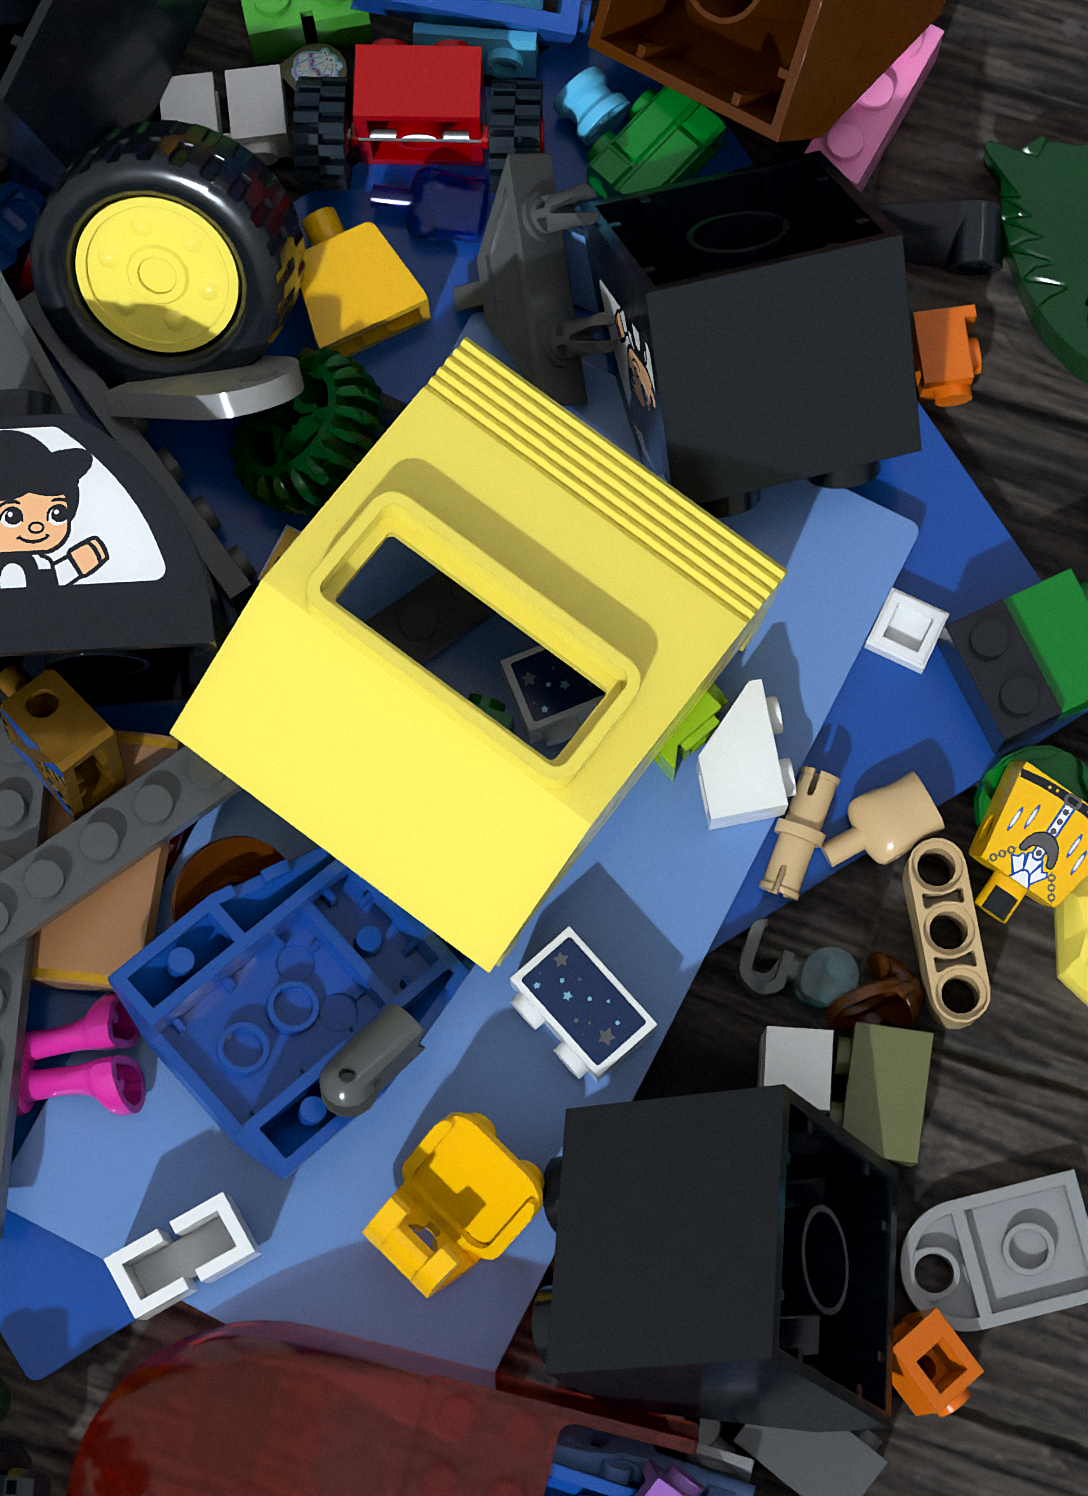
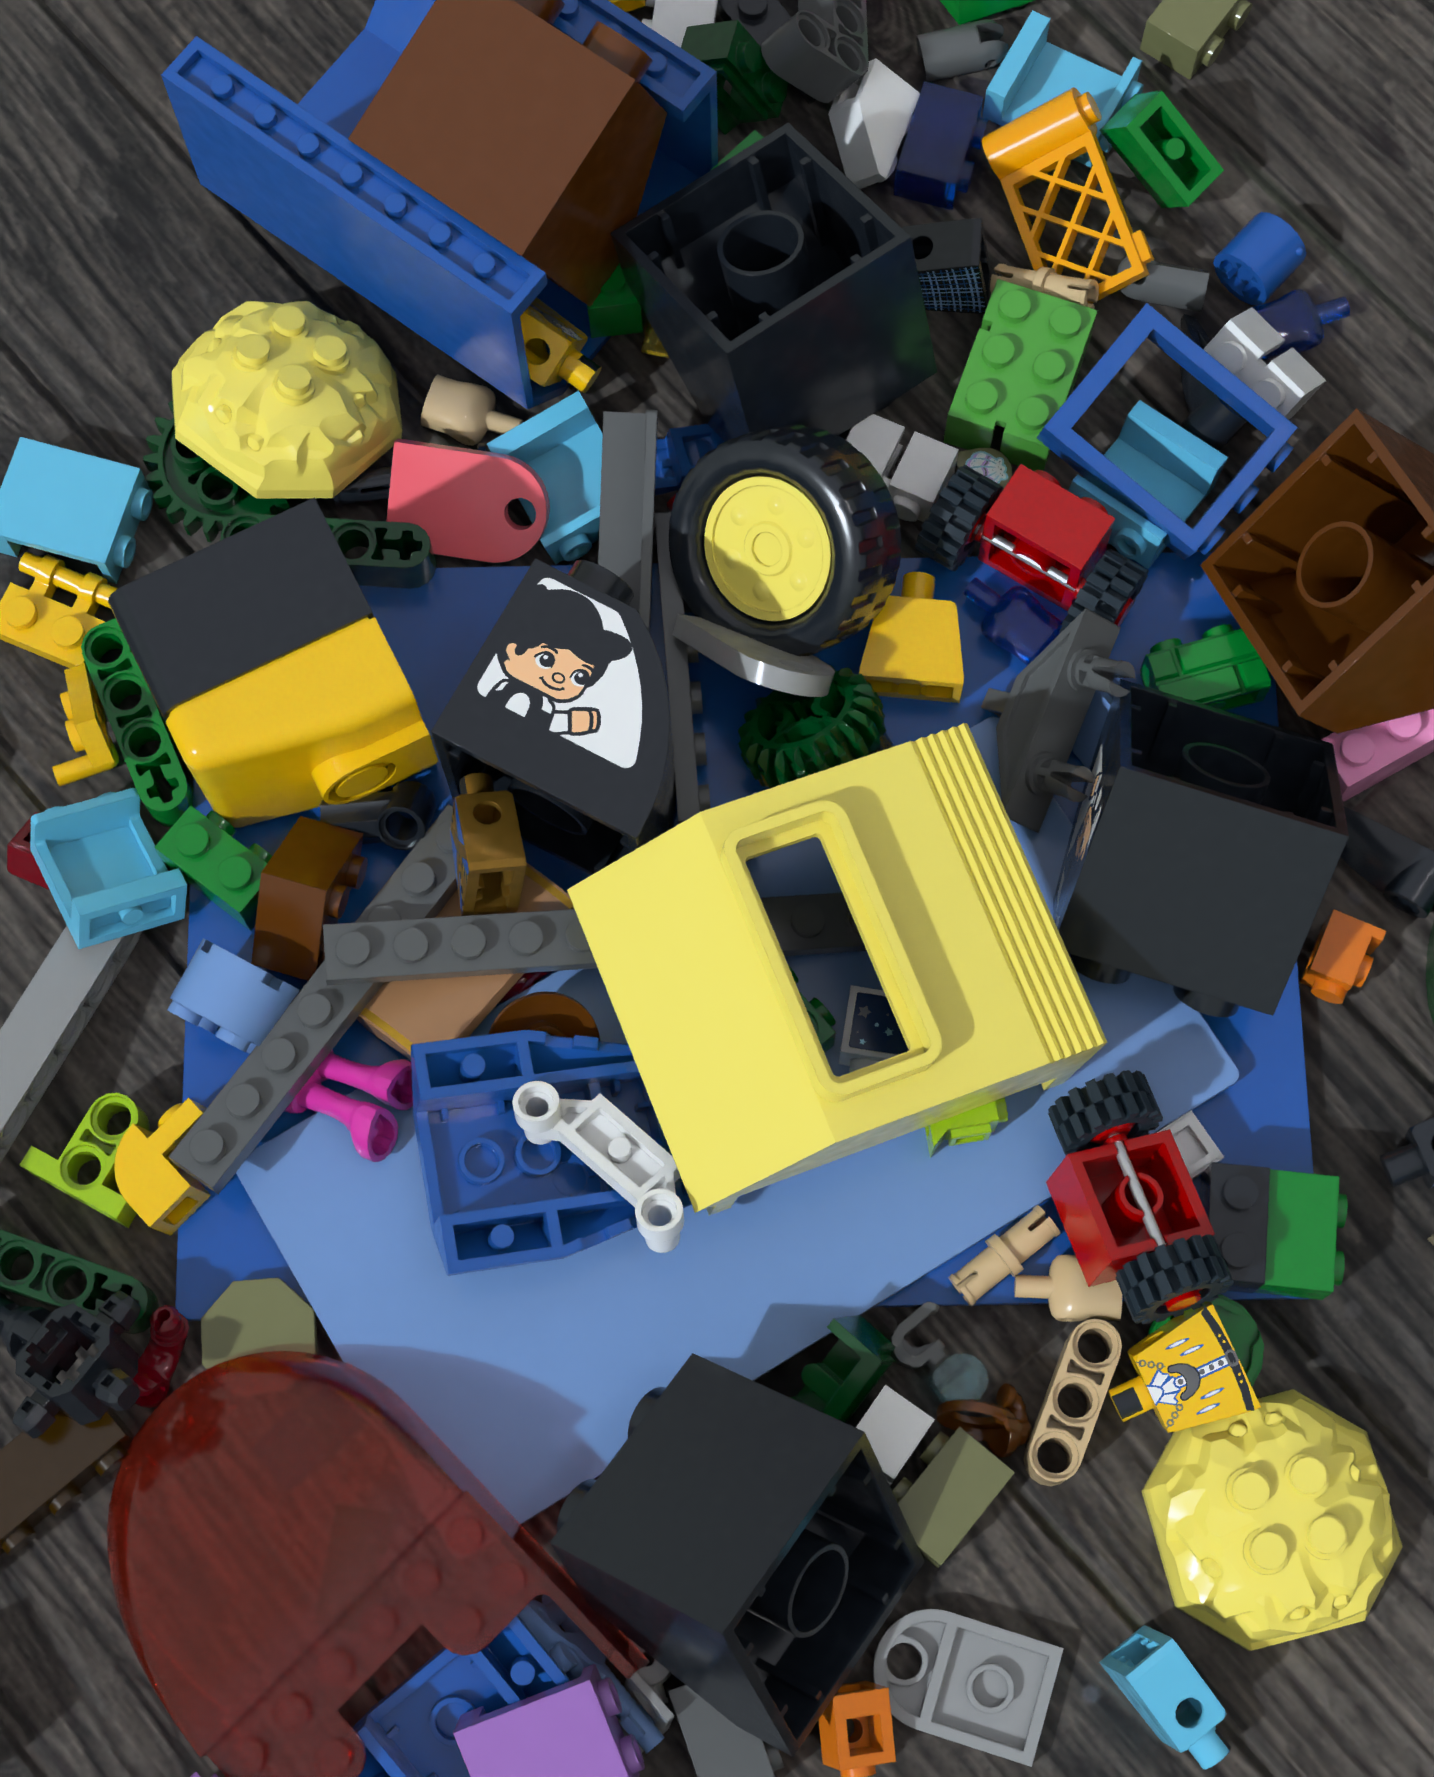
camera: 30 degrees right, 5 degrees down
white piece [104,1192,263,1320] -> none
dark grey piece [319,1003,425,1117] -> none
yellow piece [361,1112,545,1299] -> none
brick [510,926,657,1083] -> none
medium azure wheel [553,66,631,145] -> none
white slope [696,679,797,830] -> none
none -> dark red piece [133,1305,189,1408]
none -> olive piece [201,1278,318,1398]
none -> white plate [512,1081,684,1253]
none -> dark green window [790,1315,896,1423]
none -> brick [1046,1070,1234,1324]

